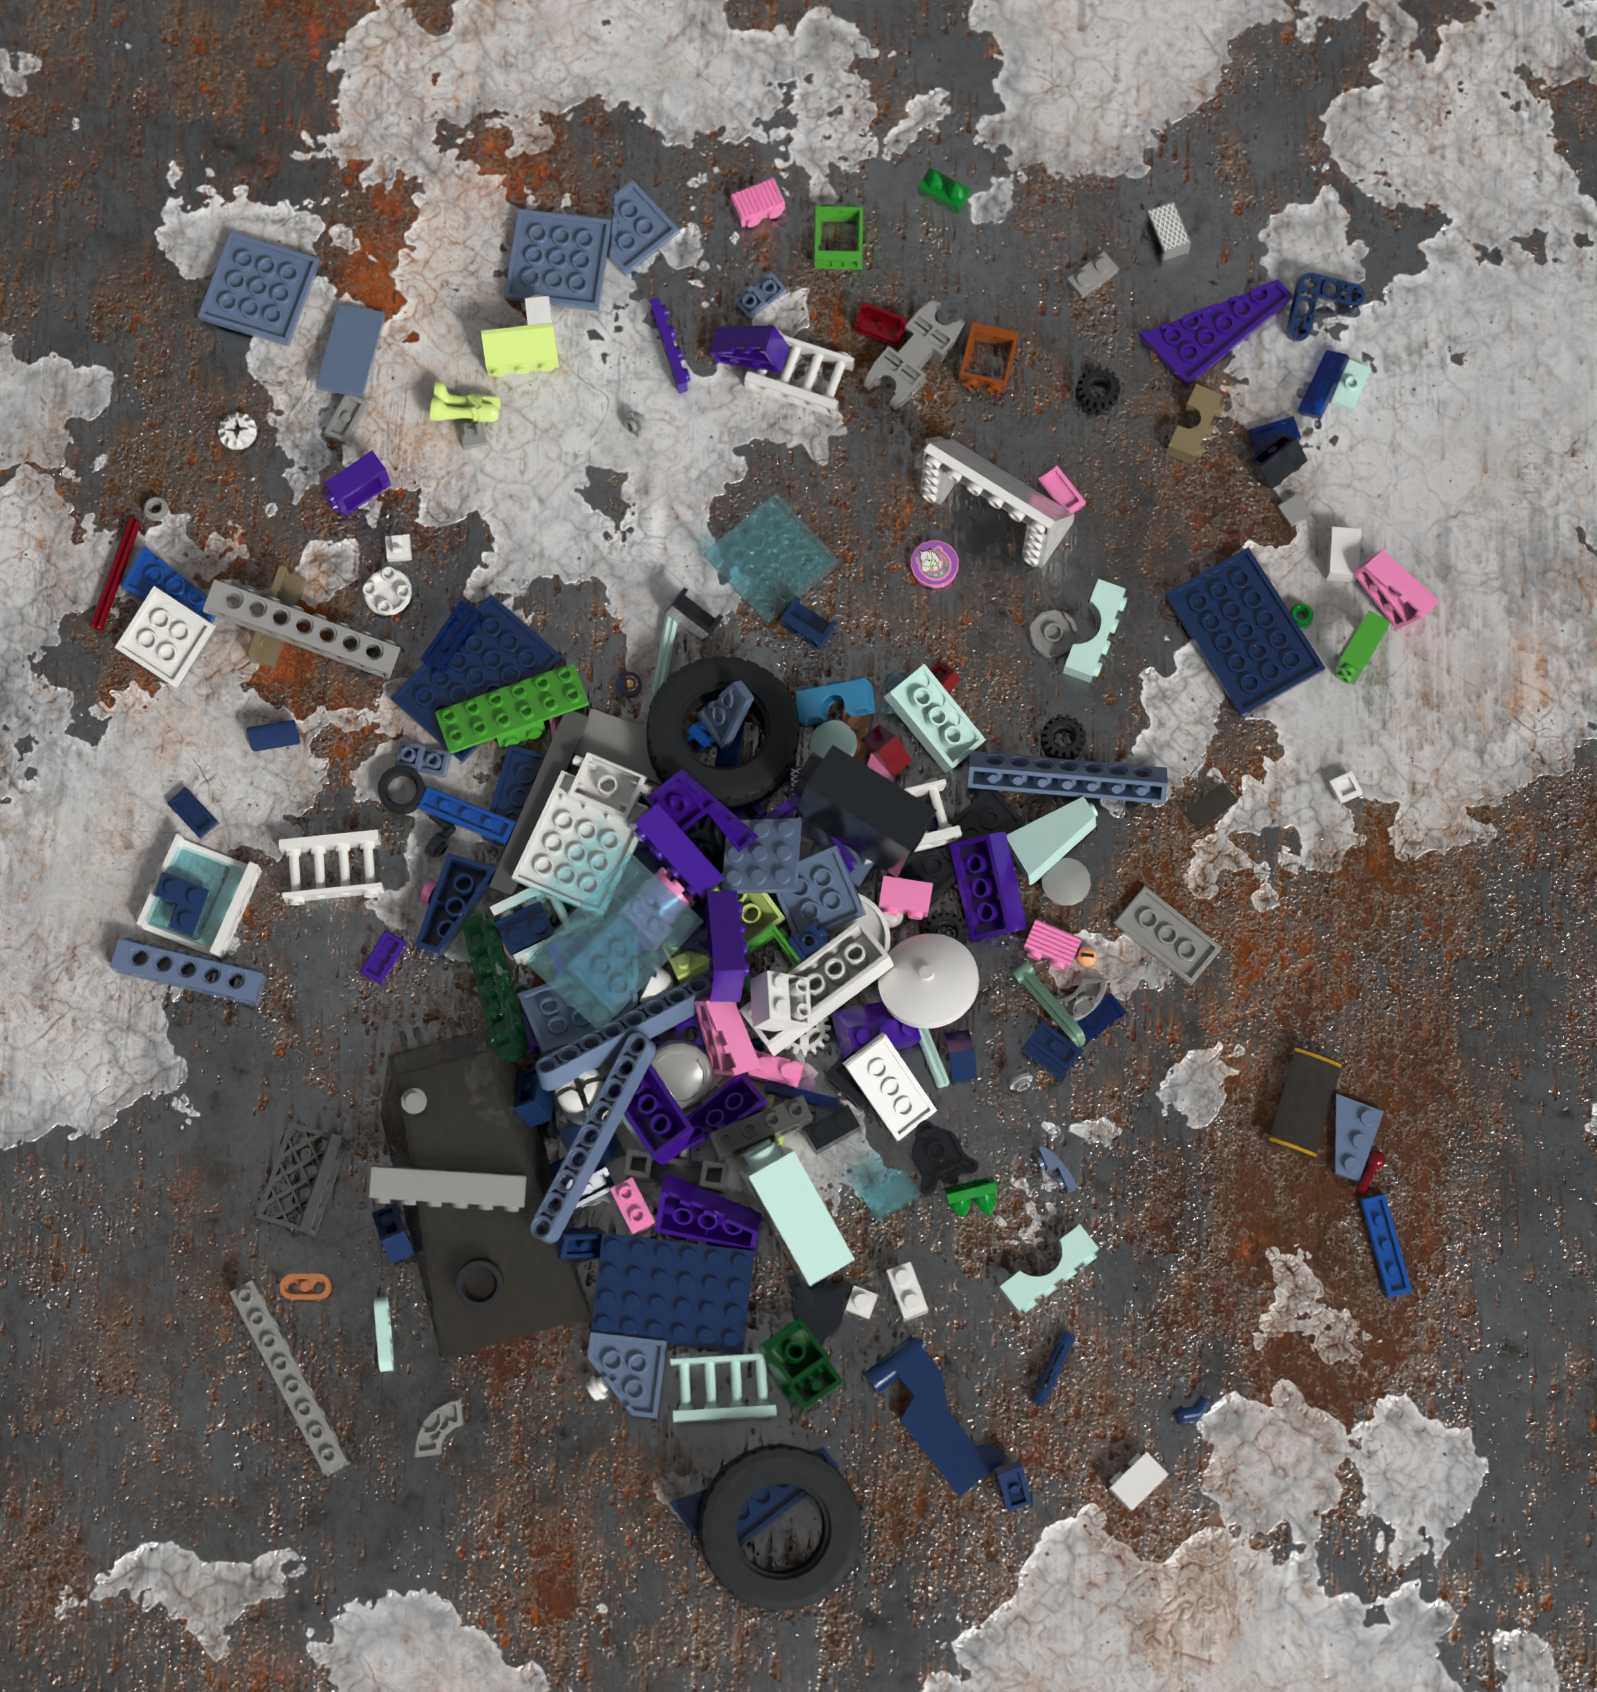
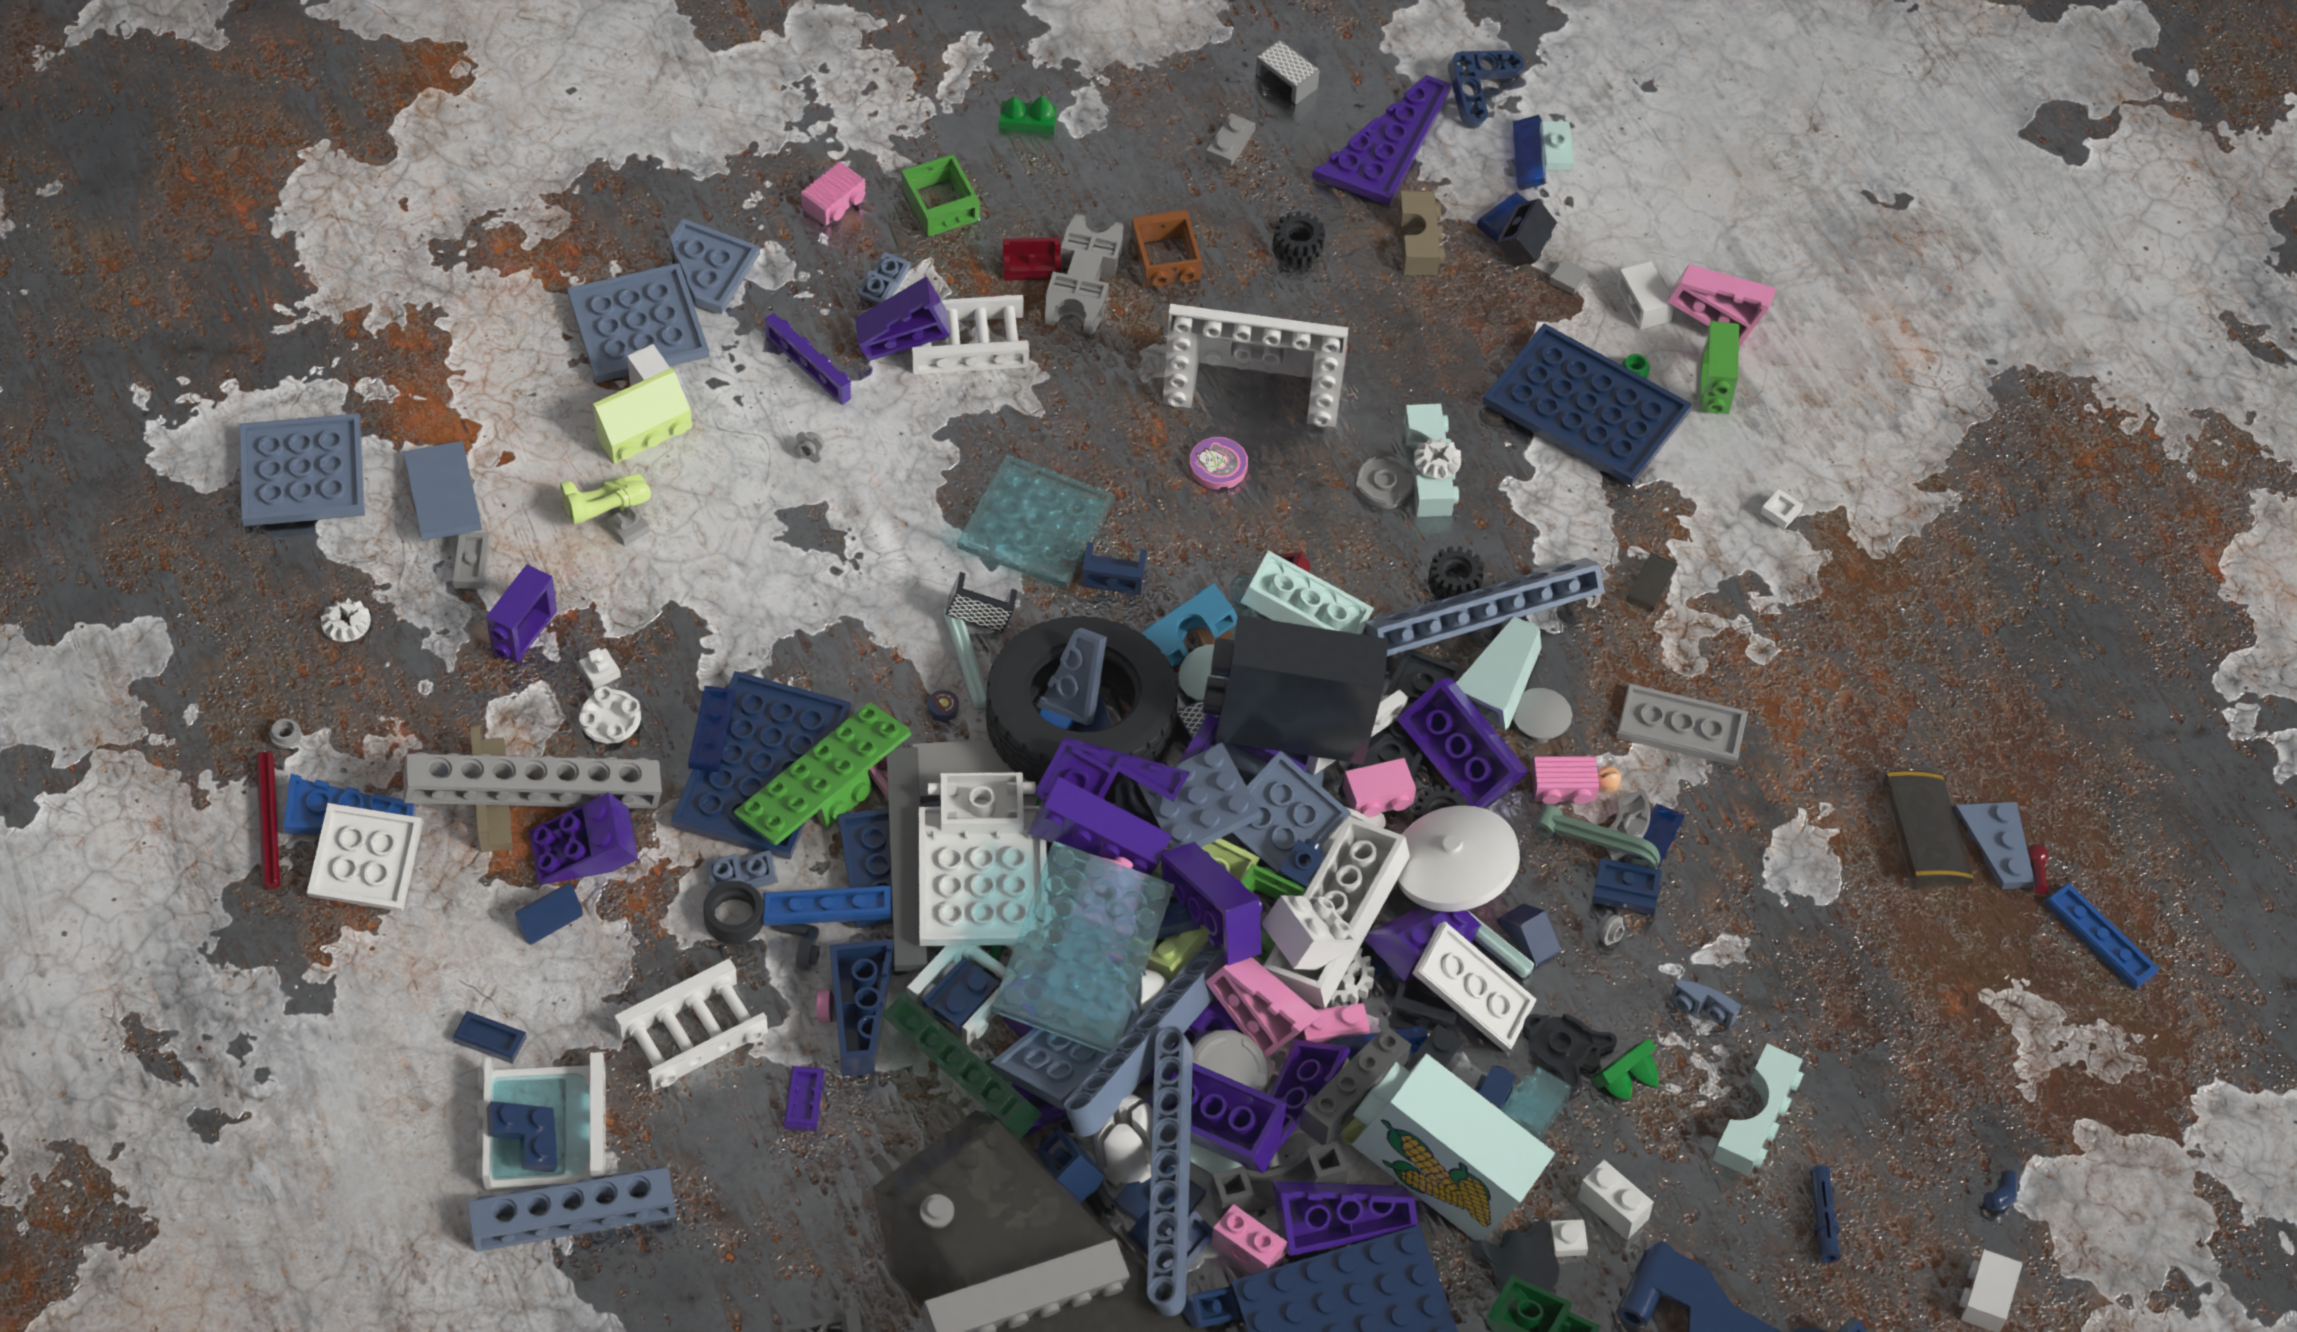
camera: 30 degrees left, 20 degrees down
none -> dark purple slope [529,792,638,885]
none -> white gear [1414,437,1461,479]
none -> dark blue brick [1473,1065,1516,1112]

